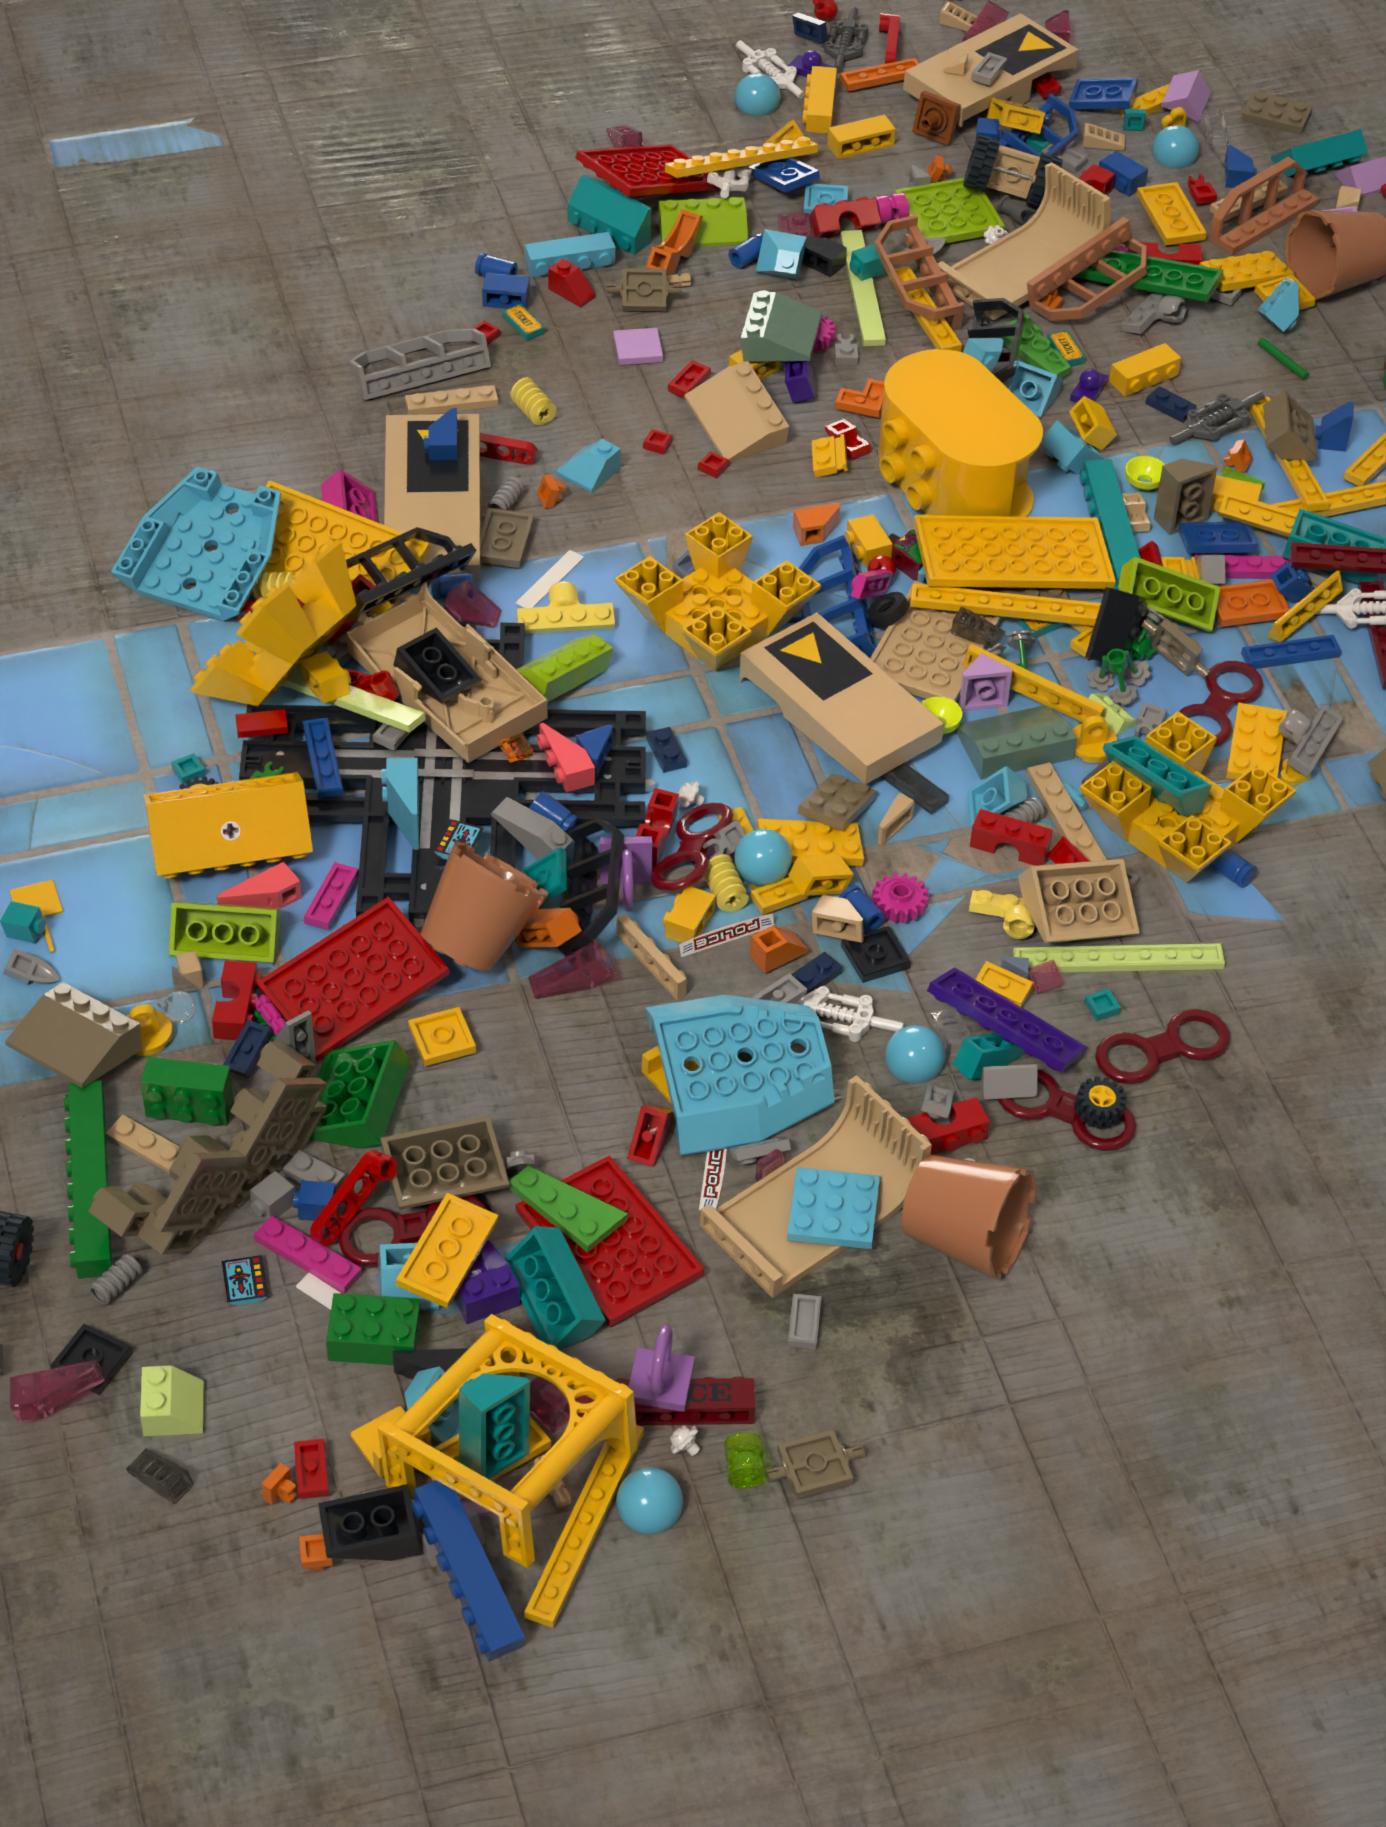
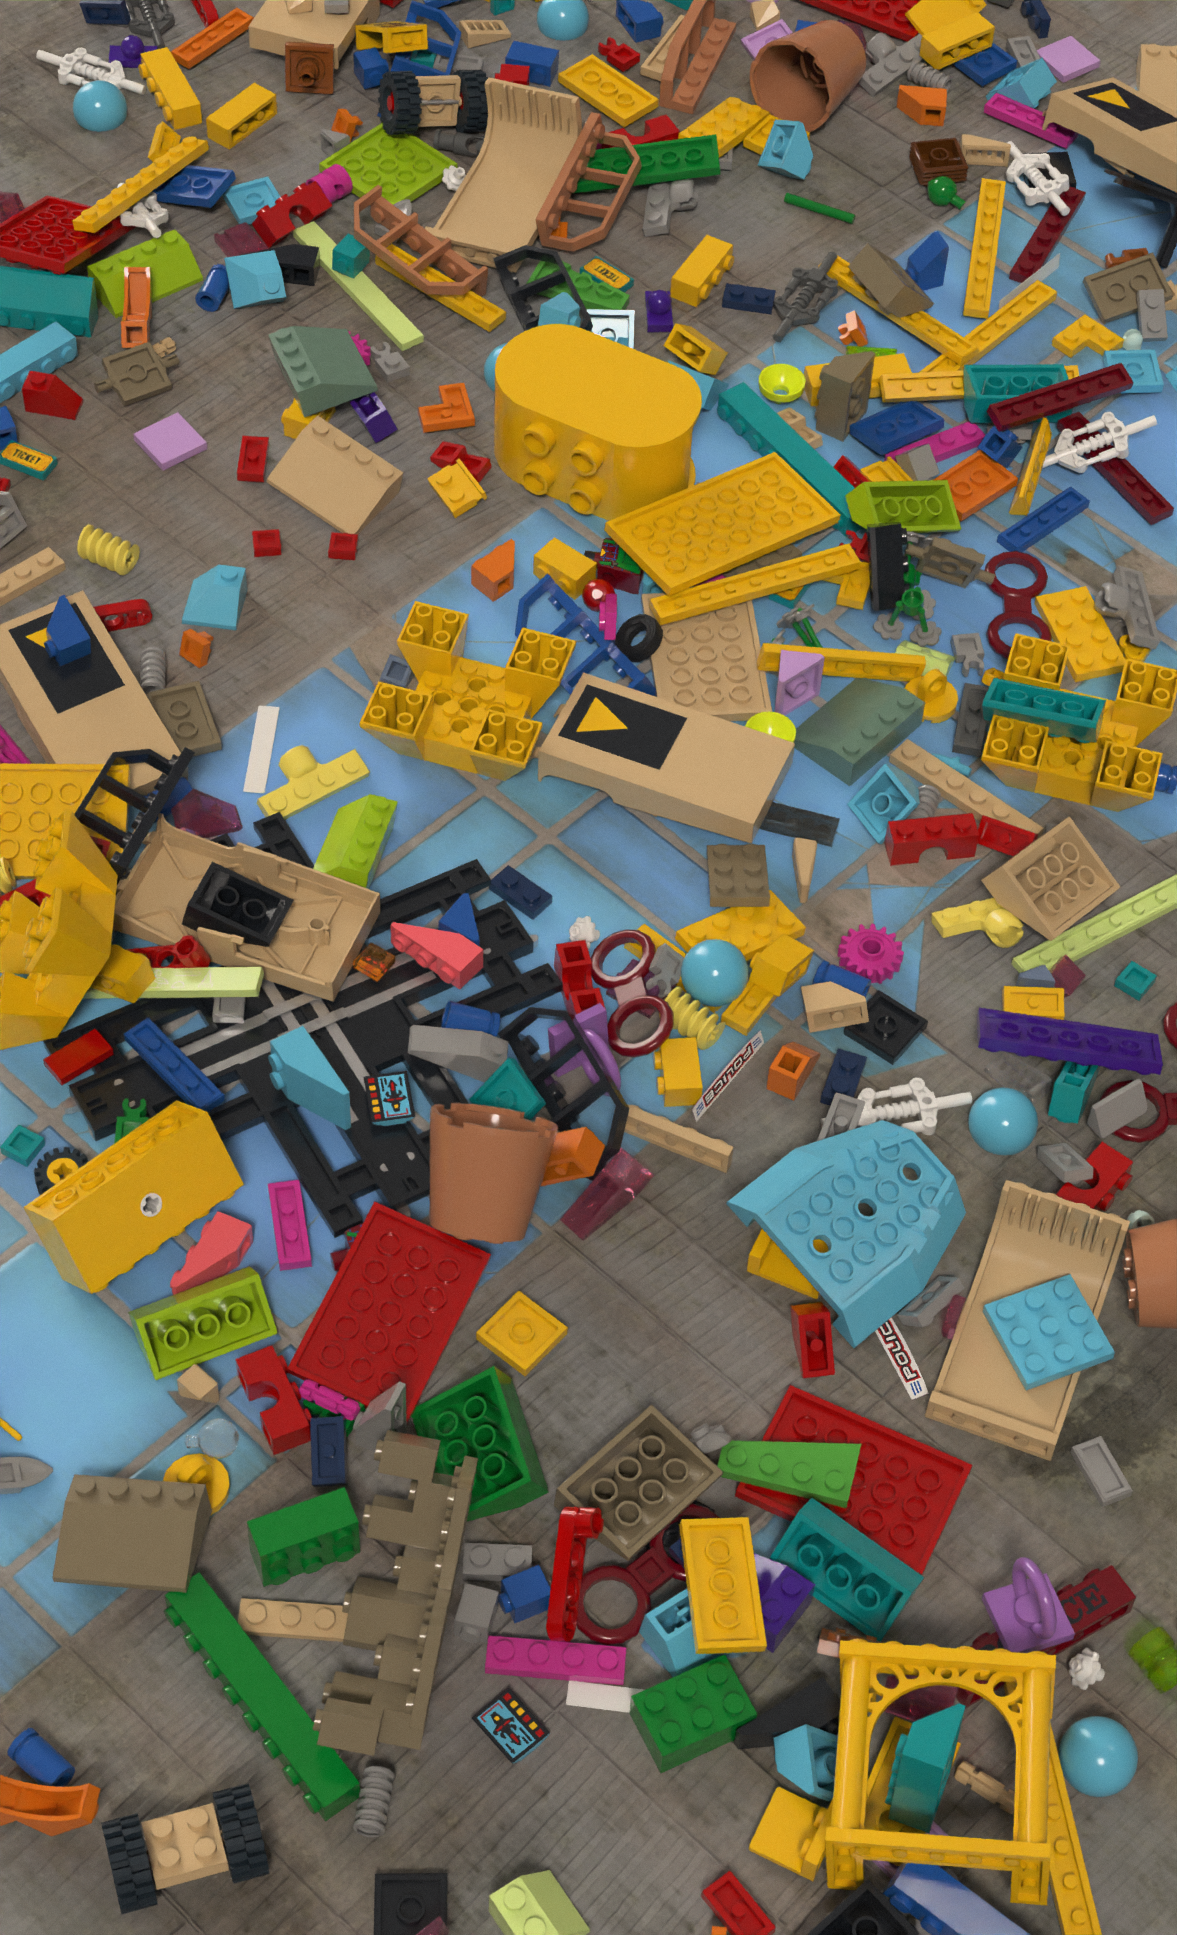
camera: 30 degrees left, 5 degrees up
clear smoke slope [951,607,1005,648] -> none

